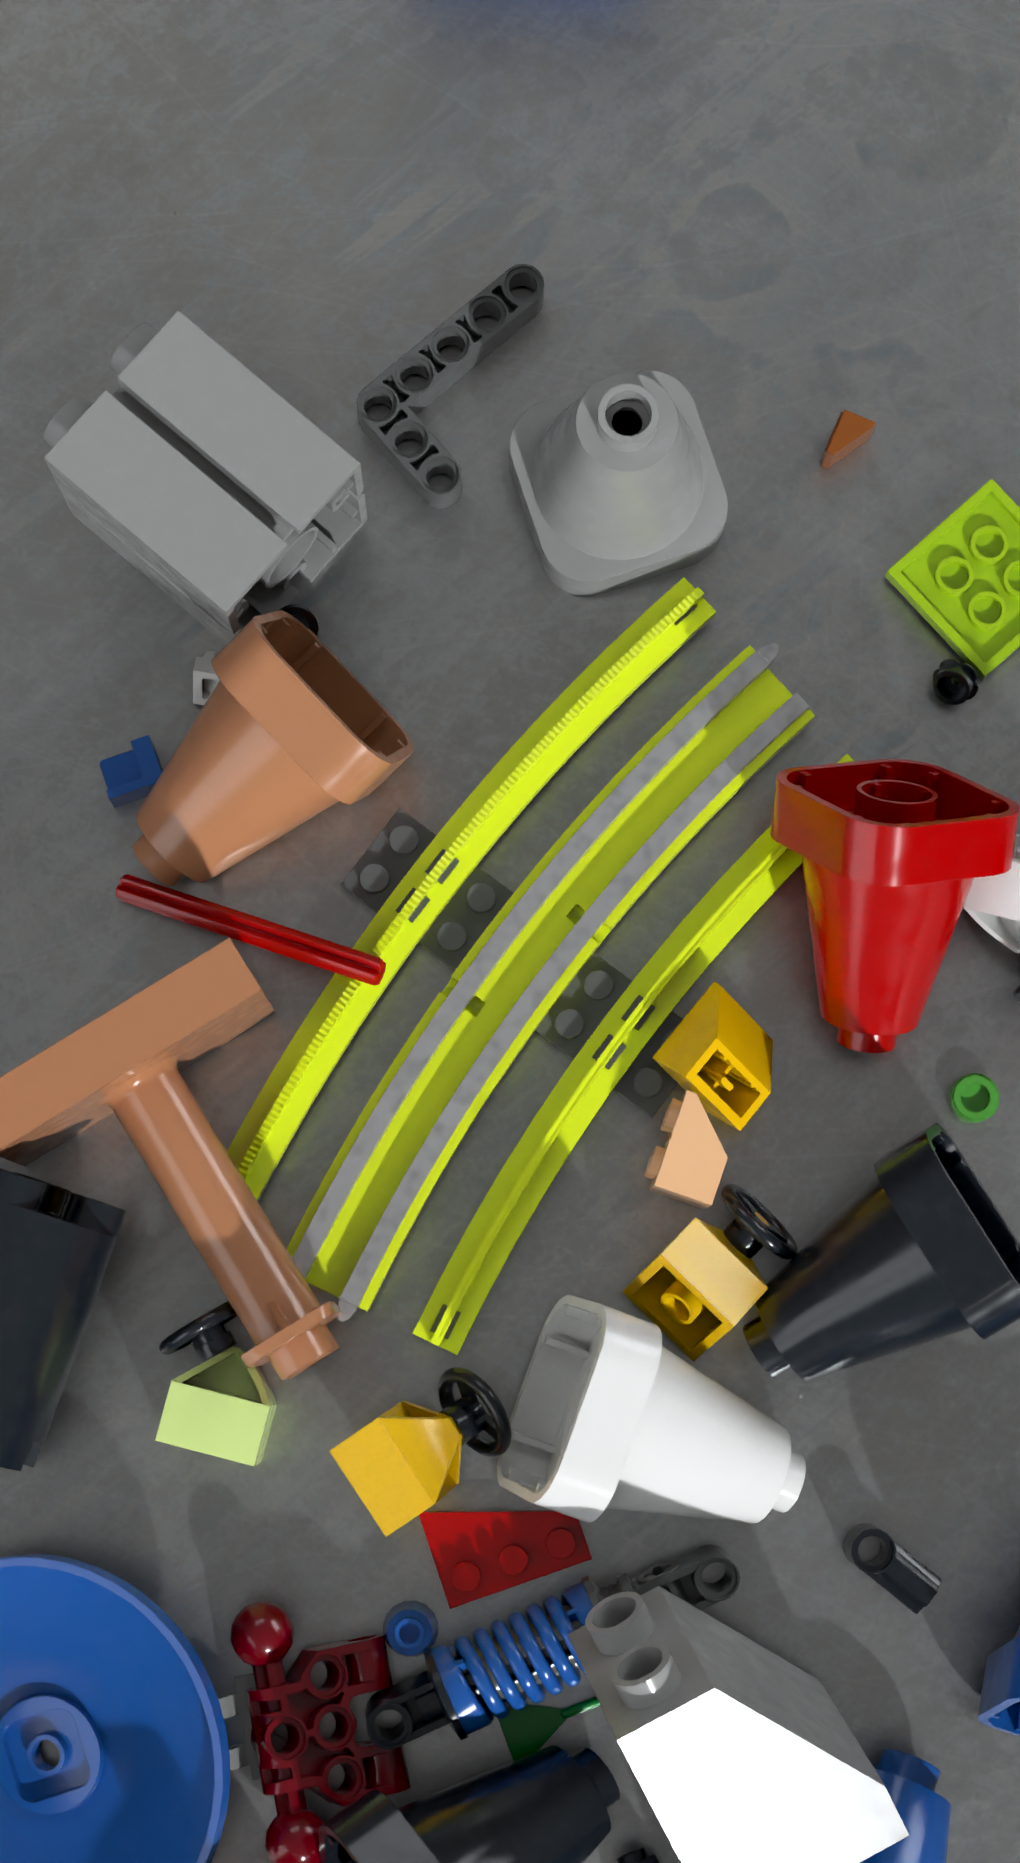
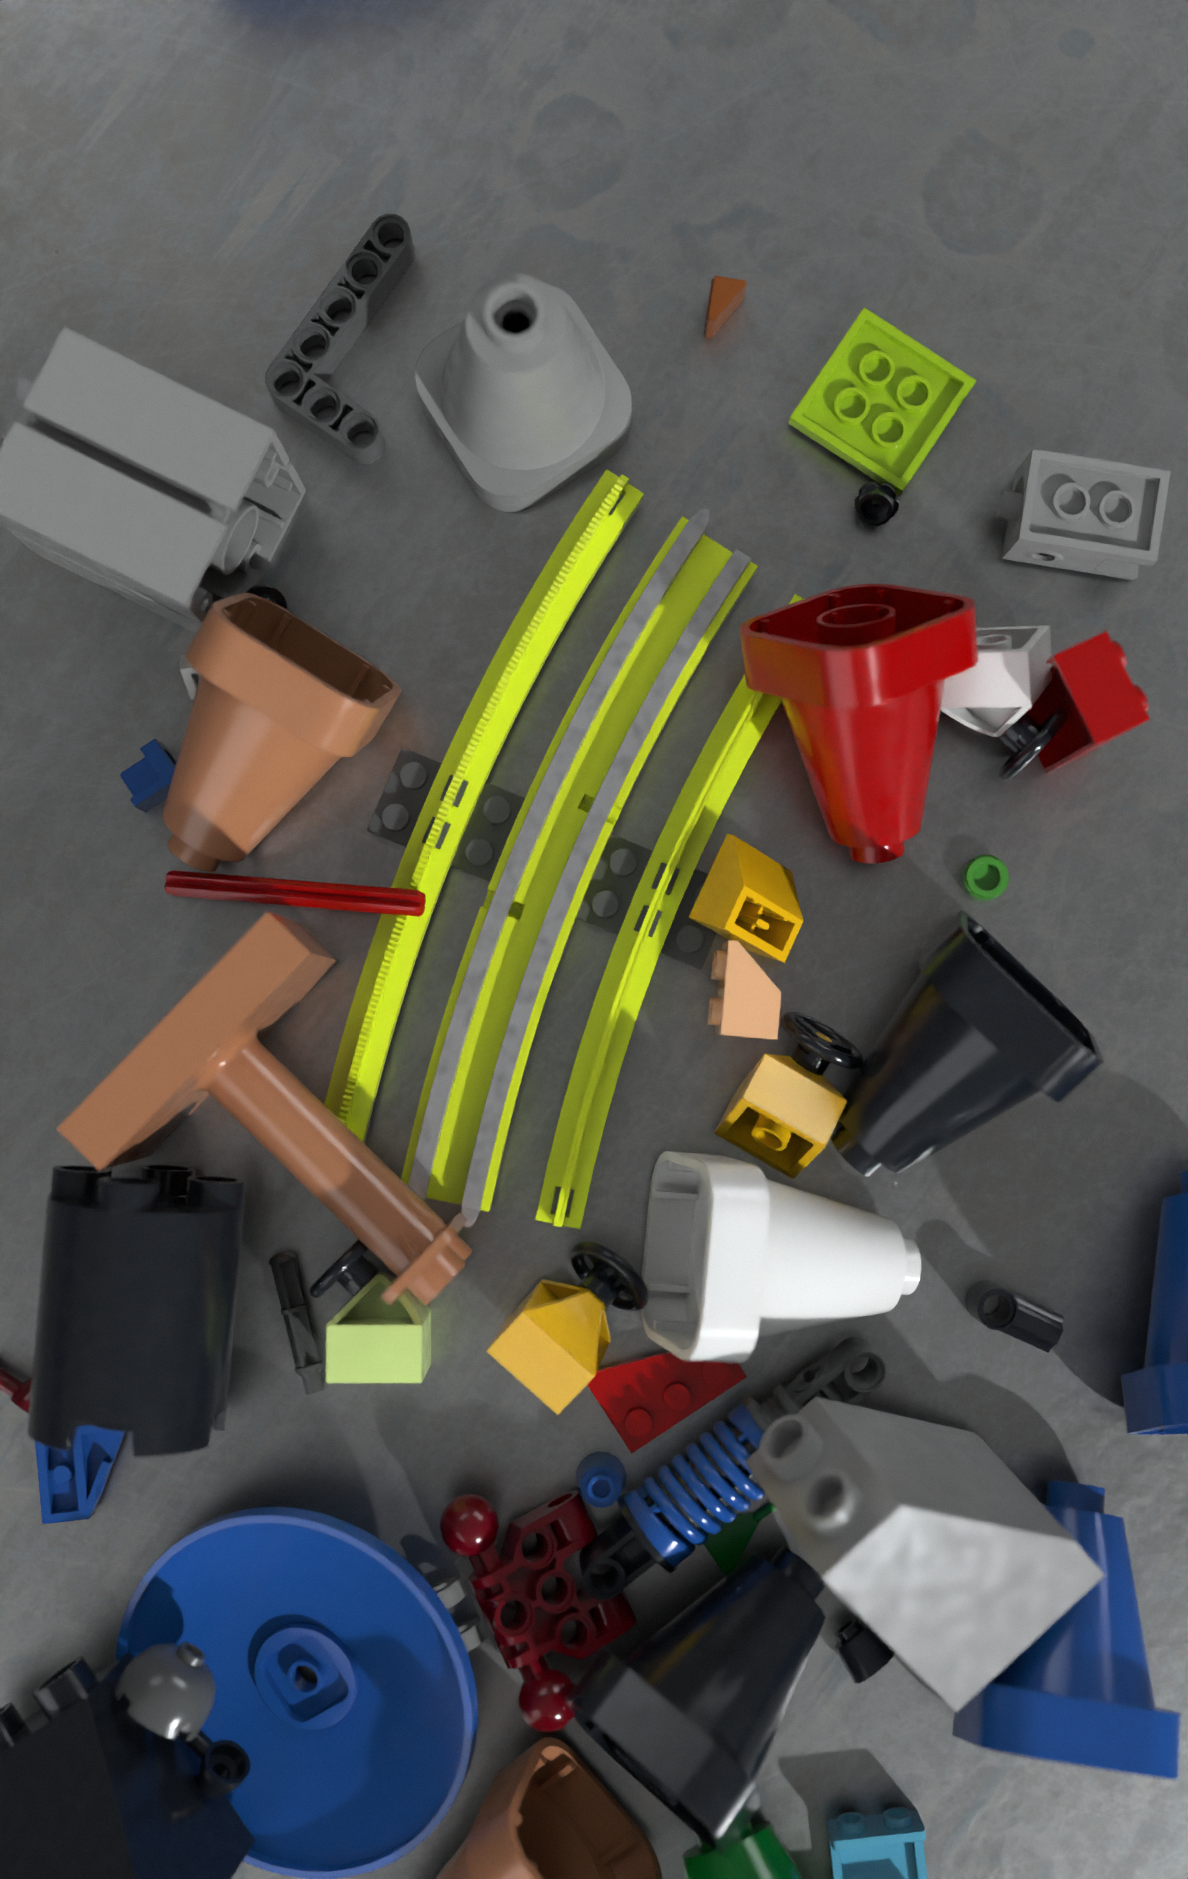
camera: 10 degrees left, 5 degrees up
none -> dark grey piece [269,1252,324,1395]

